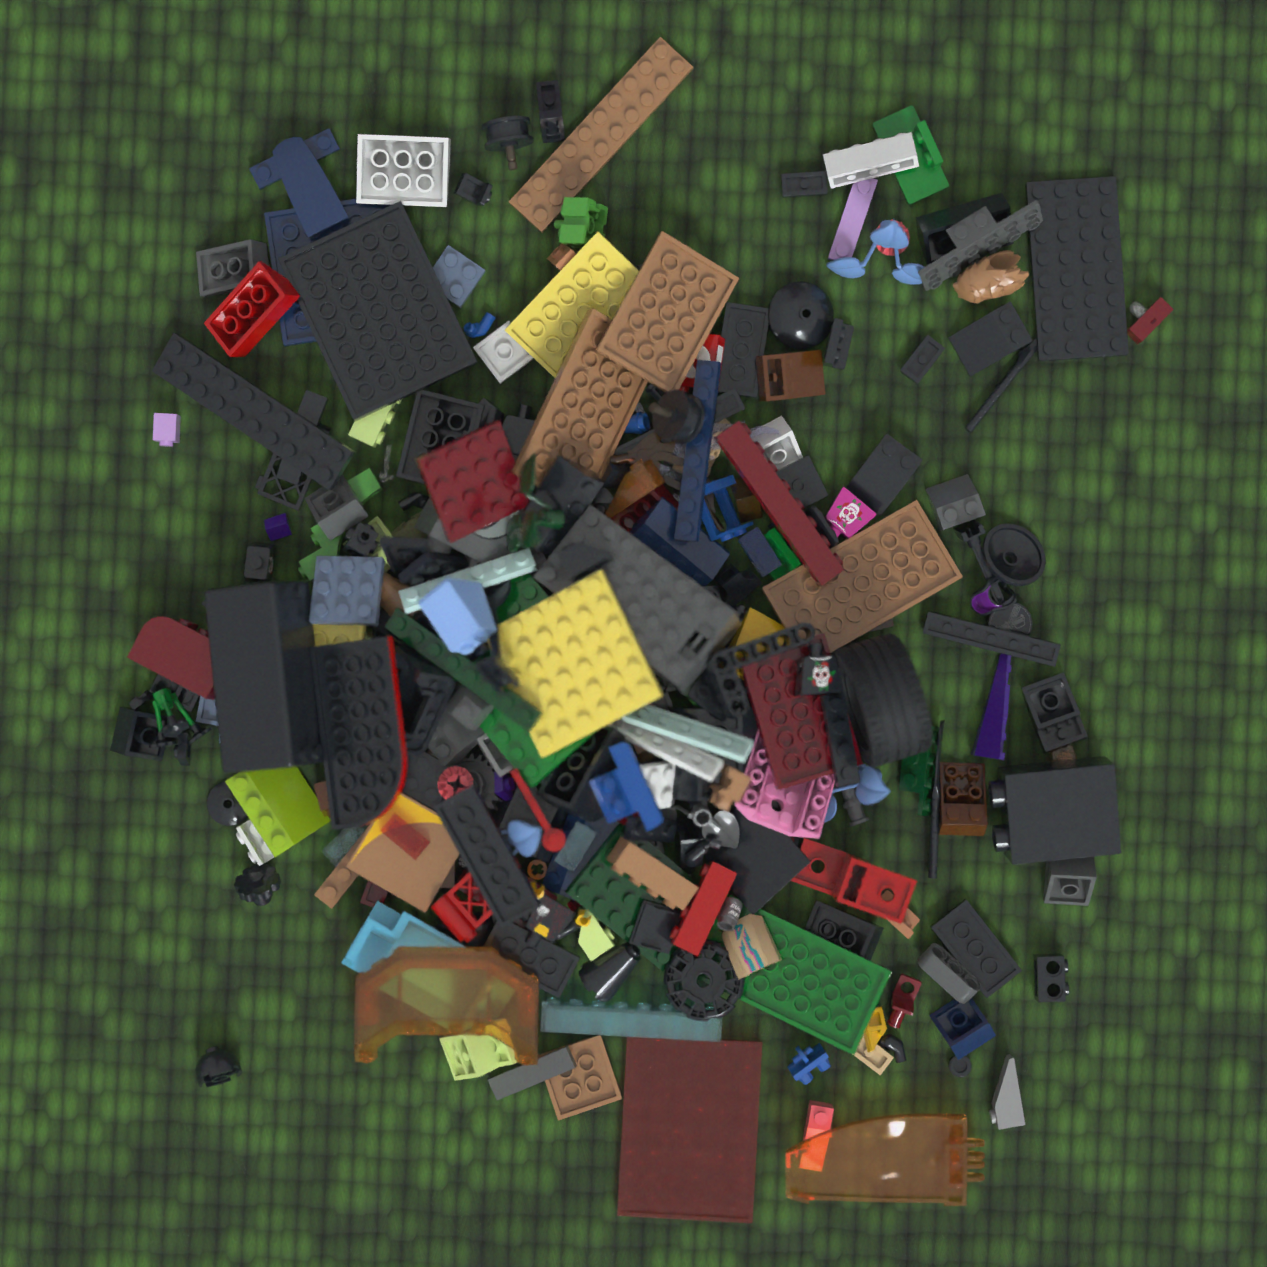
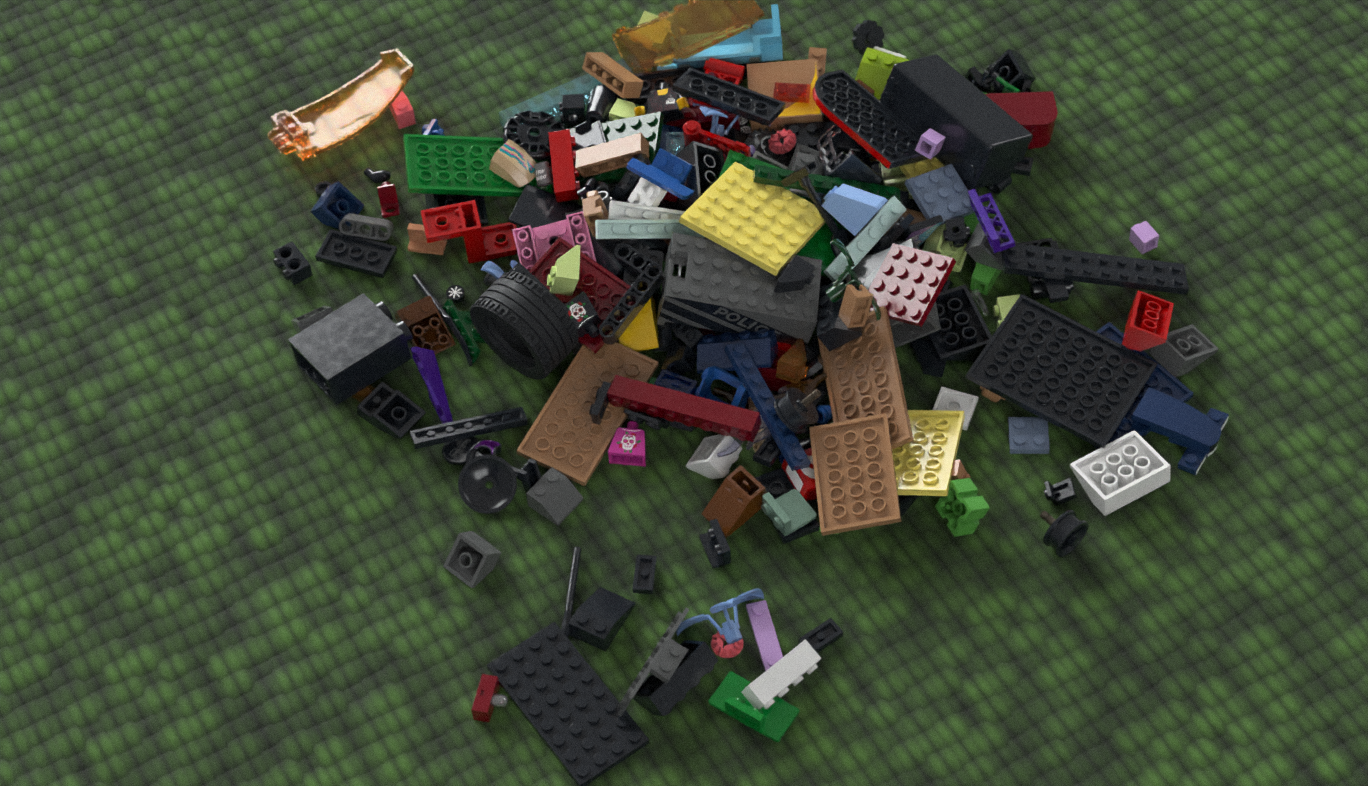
camera: 150 degrees right, 35 degrees down
black torso [244,542,276,584] -> none
dark purple slope [264,513,293,541] -> none
blue arm [464,312,496,338] -> none
dark grey tile [488,1045,577,1100] -> none
black torso [502,404,535,456] -> none
medium nougat plate [509,37,693,233] -> none
black bracket [536,80,565,143] -> none
medium nougat plate [537,1033,622,1121] -> none
clear red plate [617,1034,762,1223] -> none
black dish [768,281,834,349] -> none
black plate [776,455,828,508] -> none
black slope [846,433,923,516] -> none
tan plate [854,1035,894,1075] -> none
yellow tile [864,1007,887,1052] -> none
medium nougat head [952,250,1029,304] -> none
light grey slope [989,1054,1025,1129] -> none
none -> dark grey slope [443,531,502,588]
none -> black tile [446,285,465,304]
none -> yellowish green slope [547,245,581,296]
none -> black brick [559,94,586,130]
none -> medium nougat brick [582,52,644,98]
none -> black plate [589,381,611,425]
none -> sand green bracket [761,489,816,536]
none -> medium nougat hinge [838,284,874,328]
none -> lavender brick [915,128,946,159]
none -> dark purple fence [968,189,1016,253]

